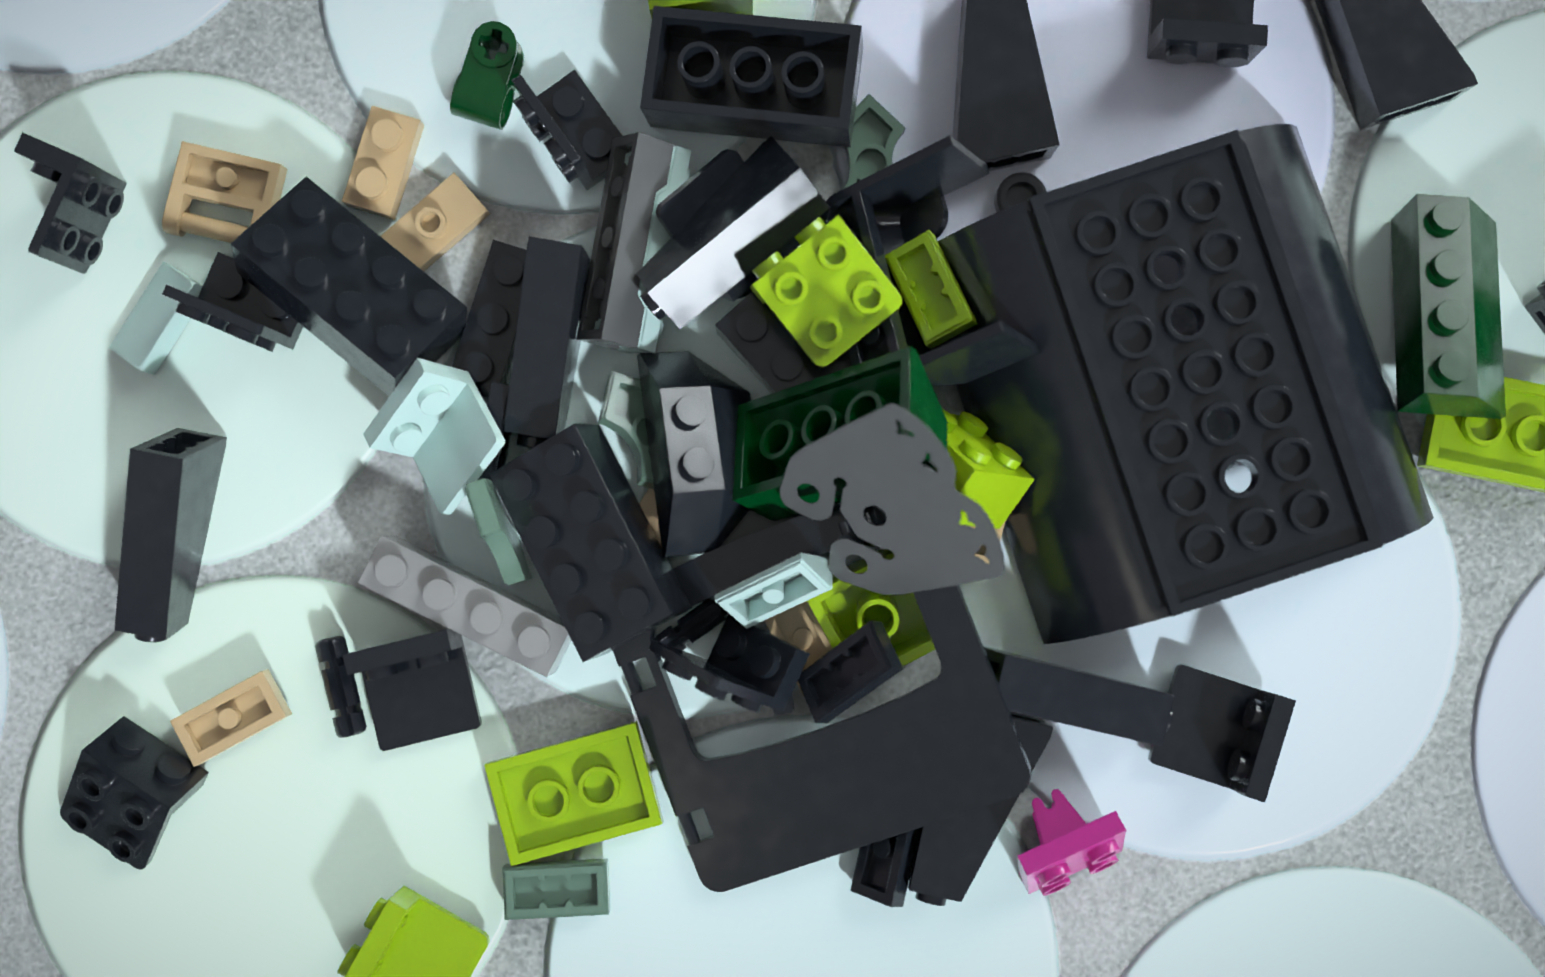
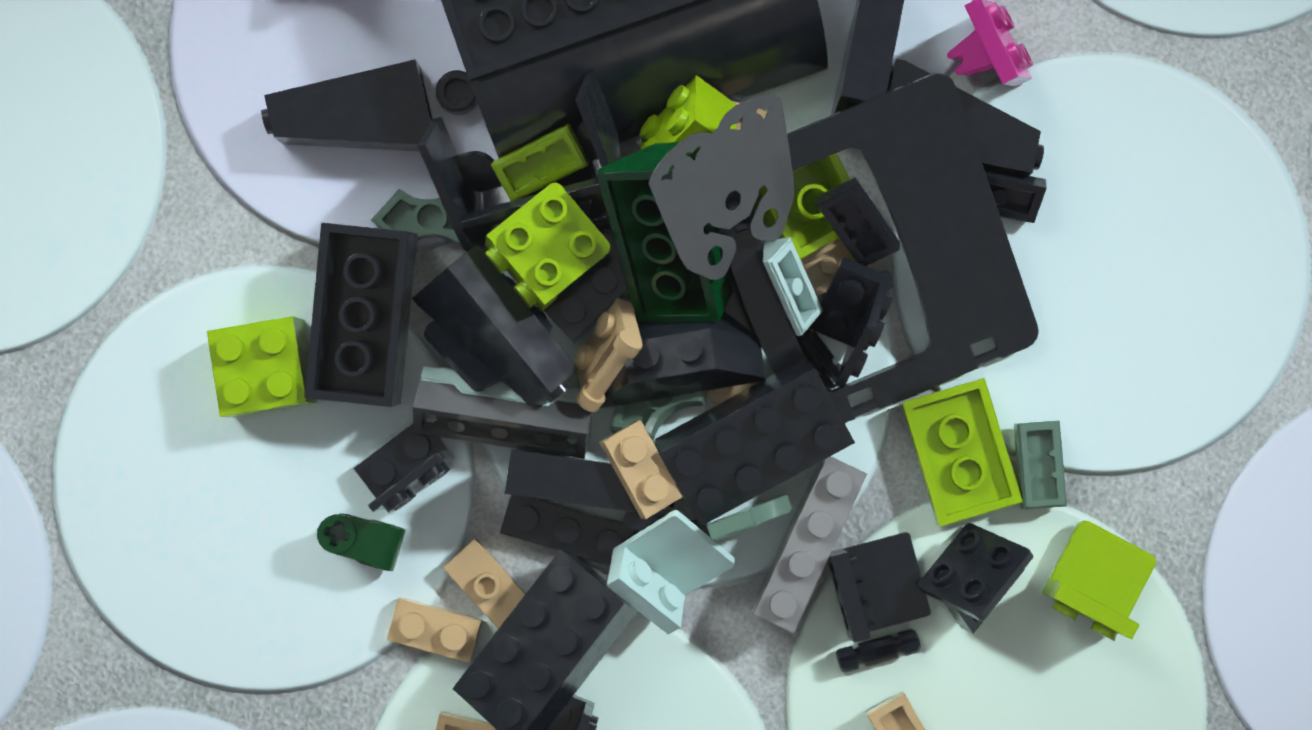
camera: 90 degrees left, 0 degrees up
none -> tan plate [574,298,643,412]
none -> tan plate [599,420,683,519]
none -> black bracket [917,523,1034,634]

